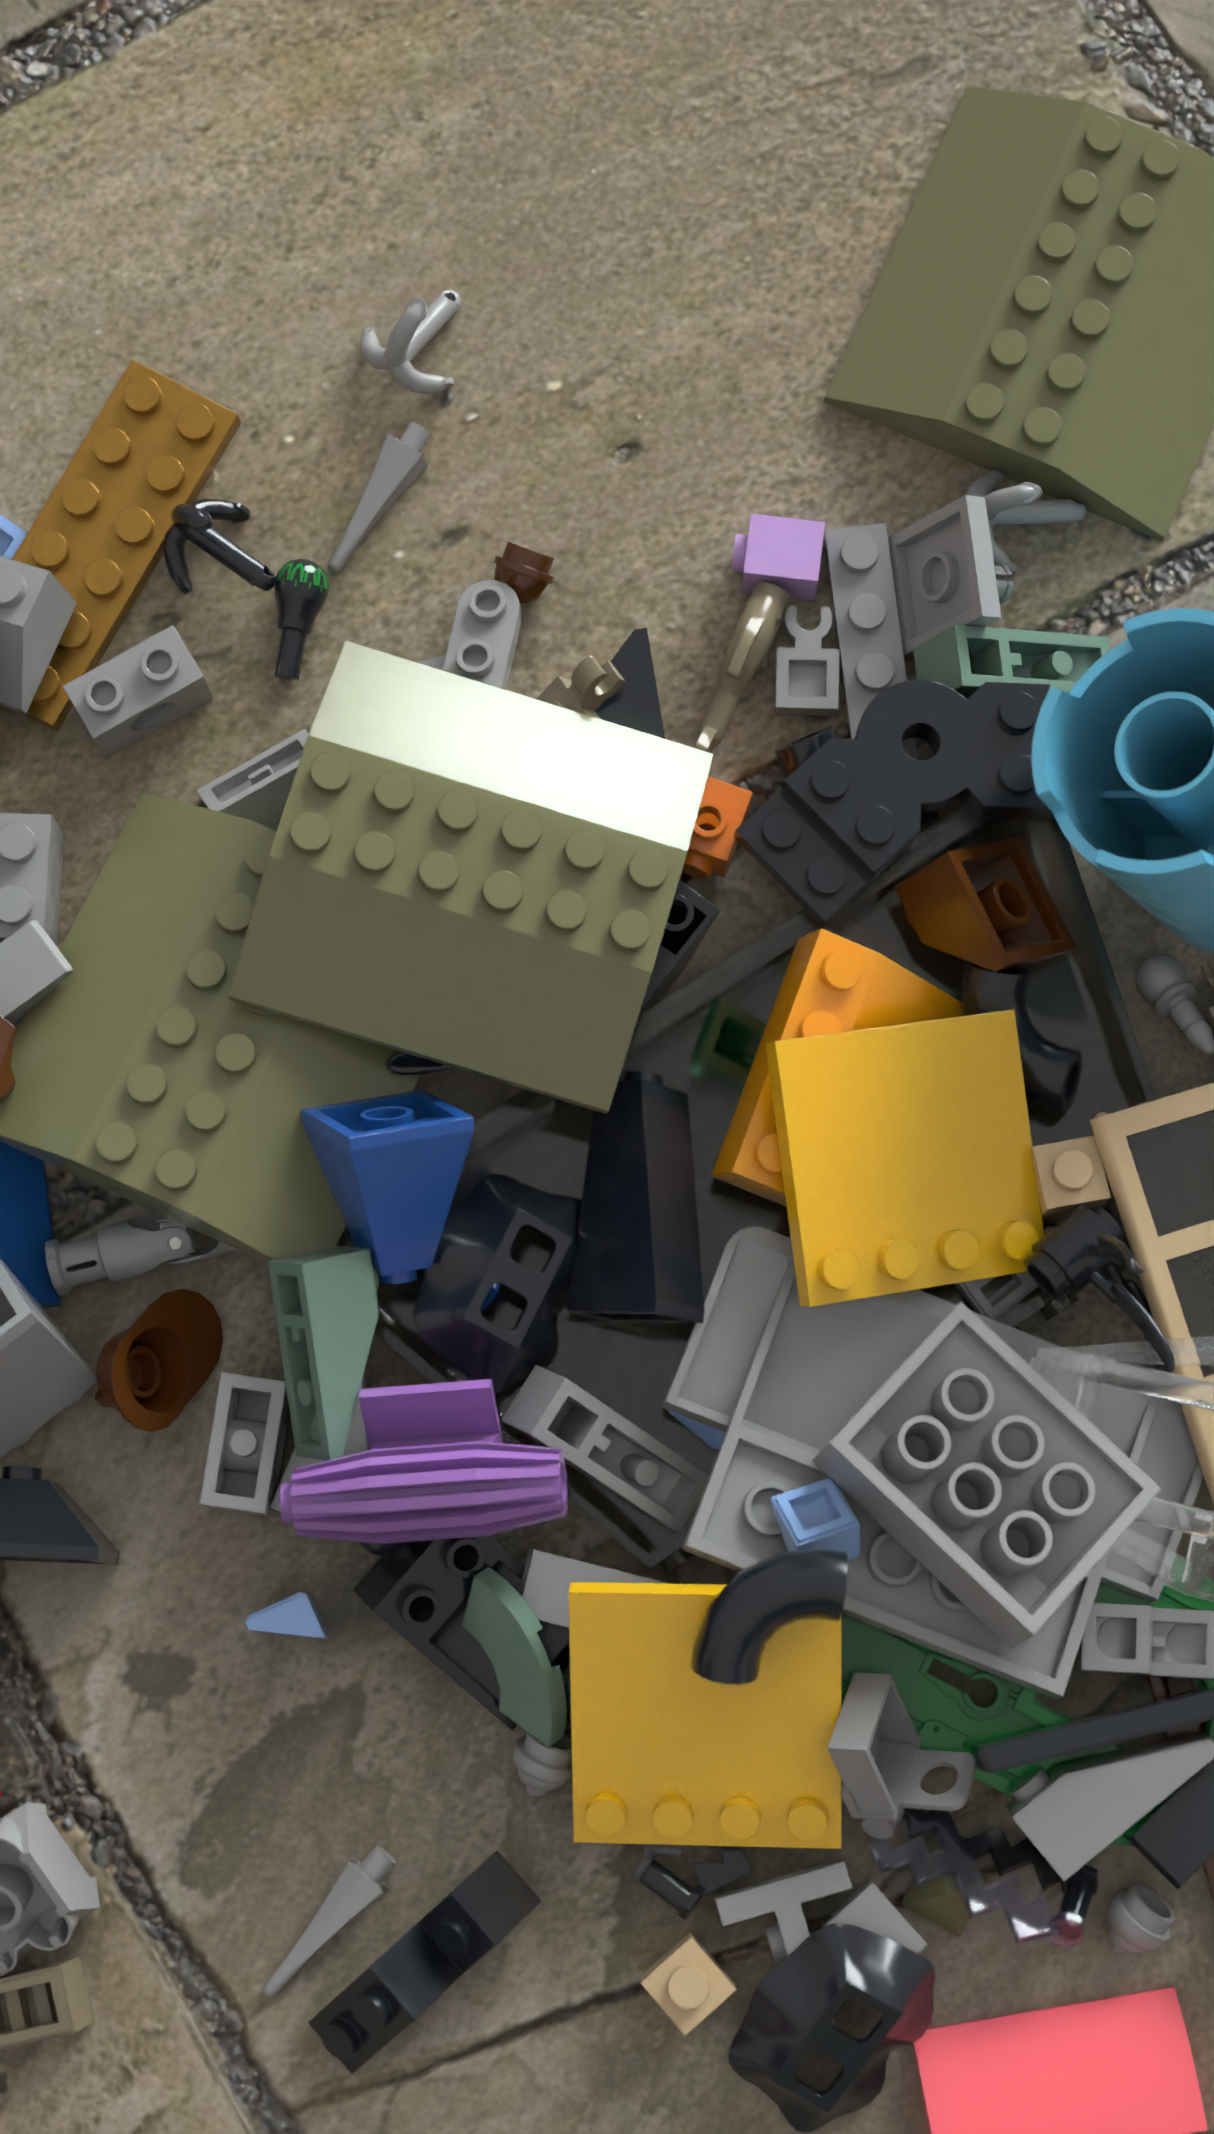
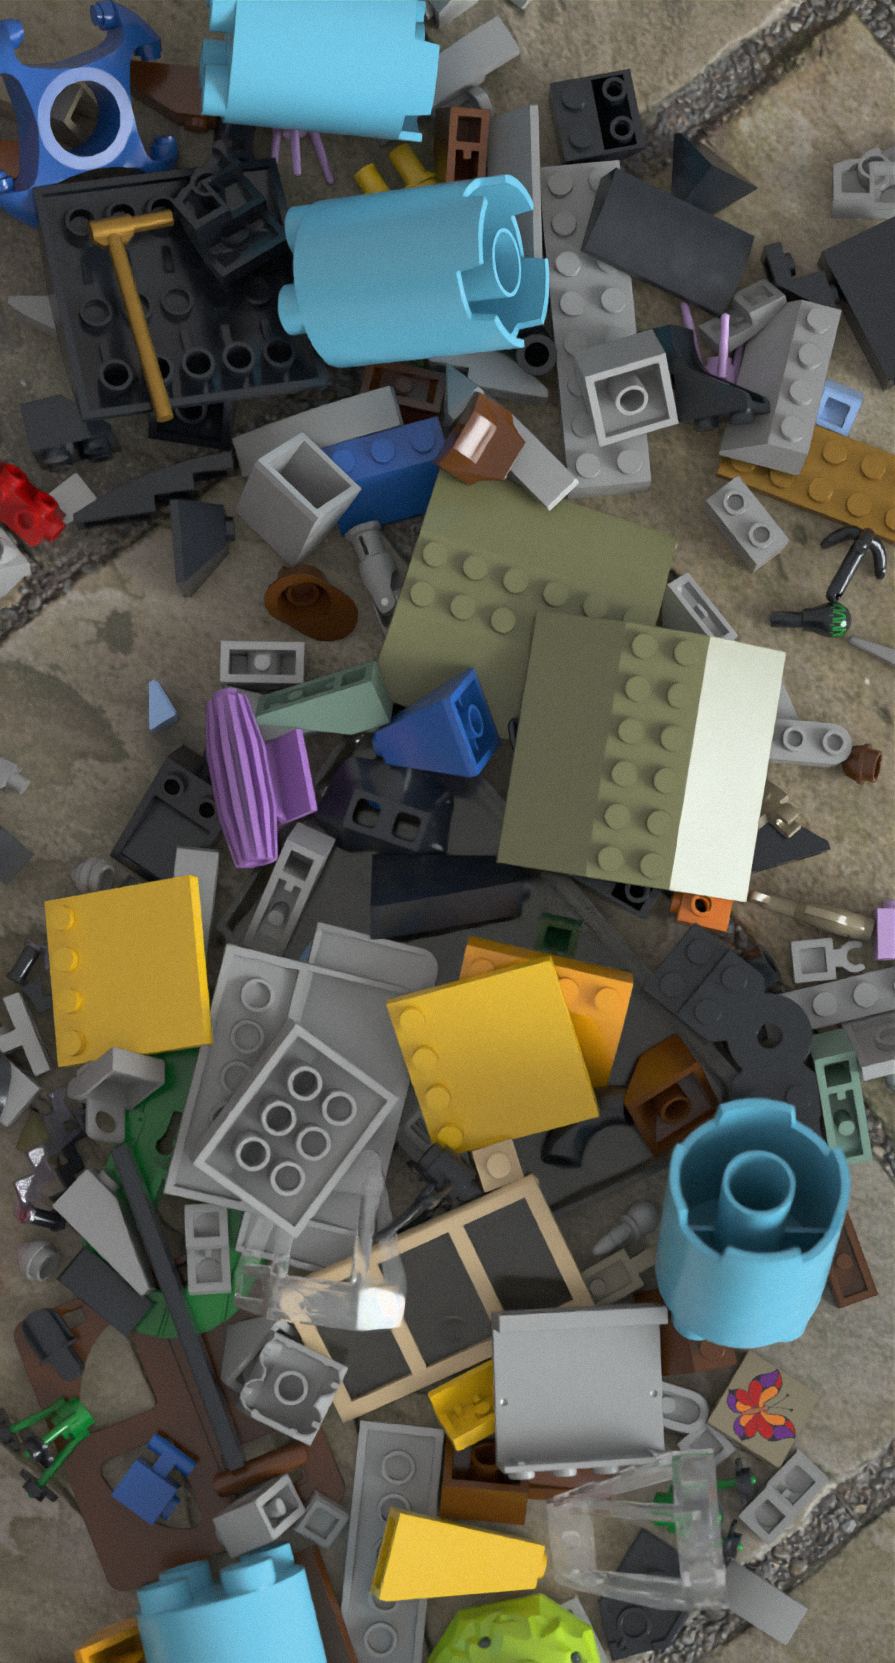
camera: 80 degrees right, 5 degrees up
sand green tile [462,1567,567,1748] -> none
black cylinder [691,1549,848,1685] -> none
light blue slope [771,1477,860,1560] -> none

